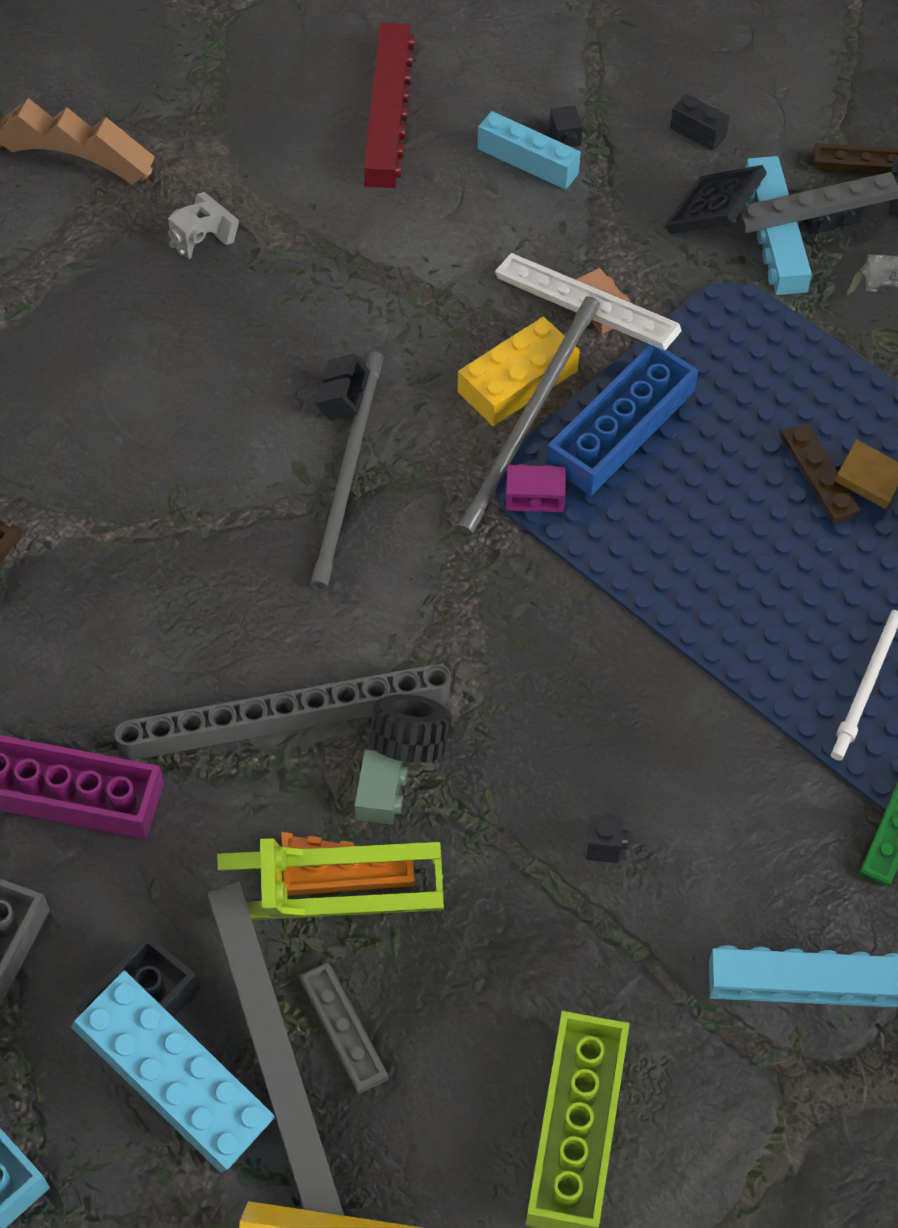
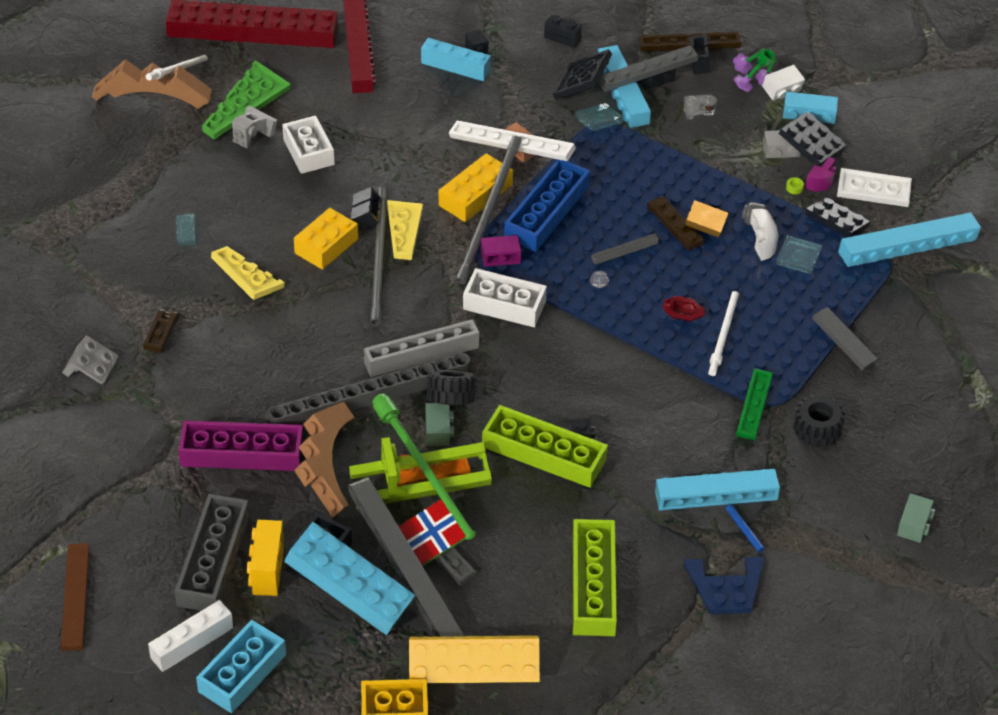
camera: 10 degrees left, 10 degrees down
none -> white bar [146,55,208,80]
none -> dark red brick [165,0,338,48]
none -> clear light blue tile [176,214,196,246]
none -> bright green wing [202,60,291,139]
none -> light yellow wing [211,246,285,300]
none -> yellow brick [247,520,284,596]
none -> white brick [282,116,334,174]
none -> yellow brick [294,208,358,270]
none -> medium nougat arch [294,402,355,517]
none -> light grey brick [364,319,479,377]
none -> flag [372,393,476,567]
none -> light yellow wing [387,200,423,260]
none -> white brick [463,268,547,327]
none -> lime brick [482,405,608,488]
none -> clear light blue tile [575,103,623,131]
none -> clear plate [590,271,609,288]
none -> dark grey axle [591,234,659,265]
none -> dark red arm [663,296,705,322]
none -> dark blue wing [683,557,764,614]
none -> blue bar [726,504,765,553]

